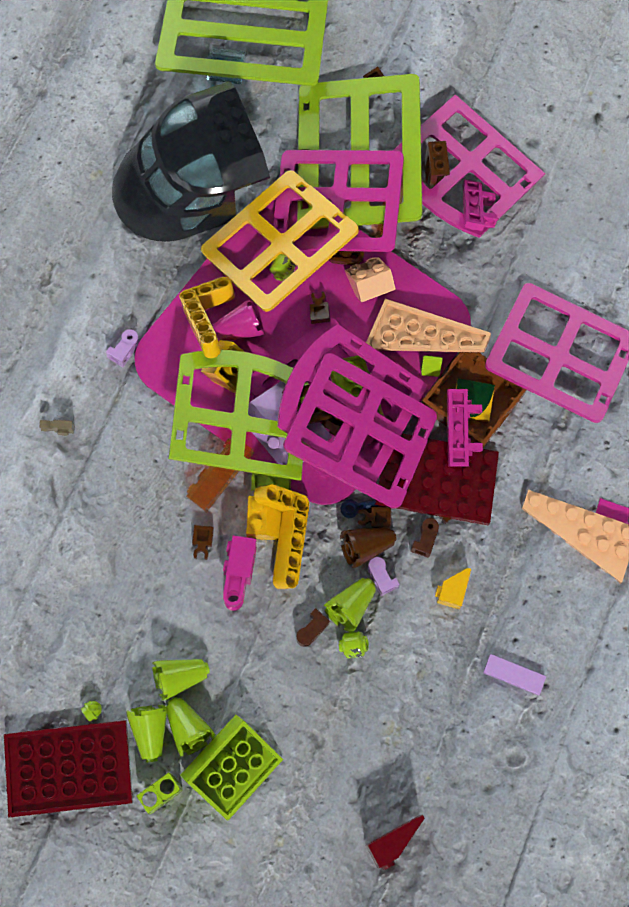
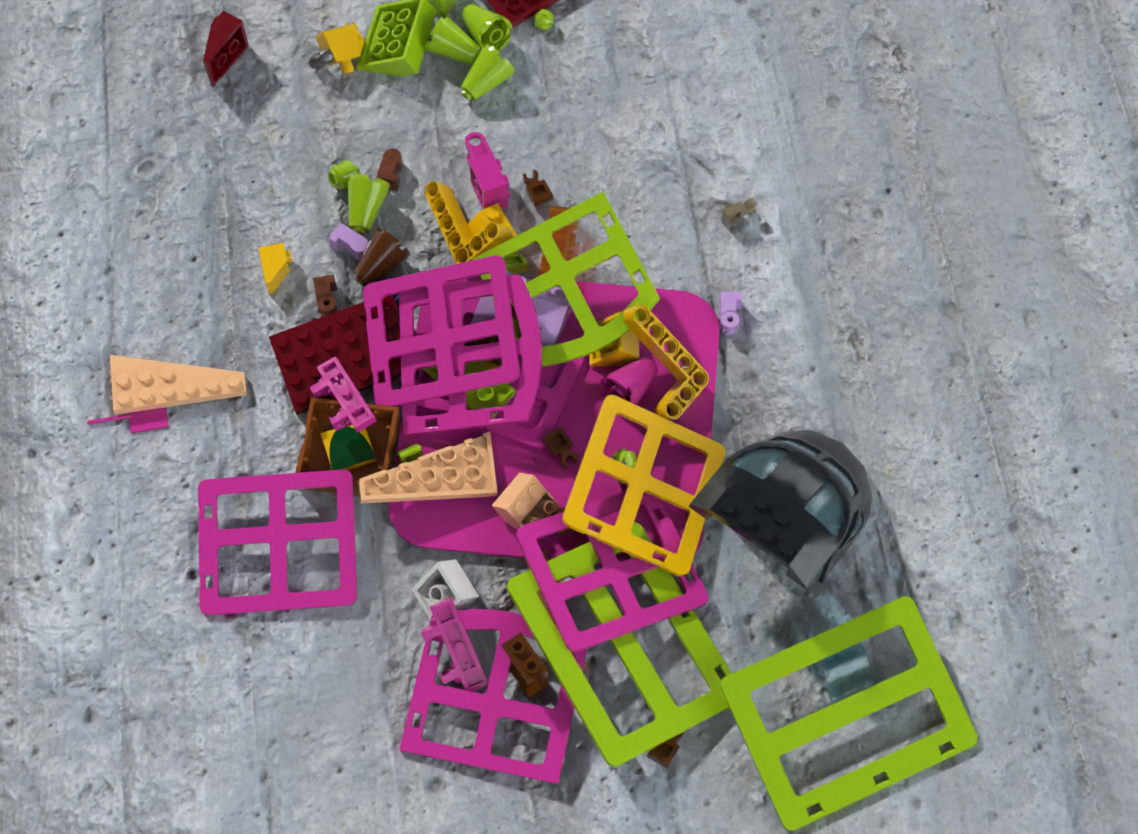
camera: 155 degrees right, 10 degrees down
lavender tile [483,654,546,696] -> none
none -> yellow torso [309,22,364,75]
none -> white slope [412,559,479,620]

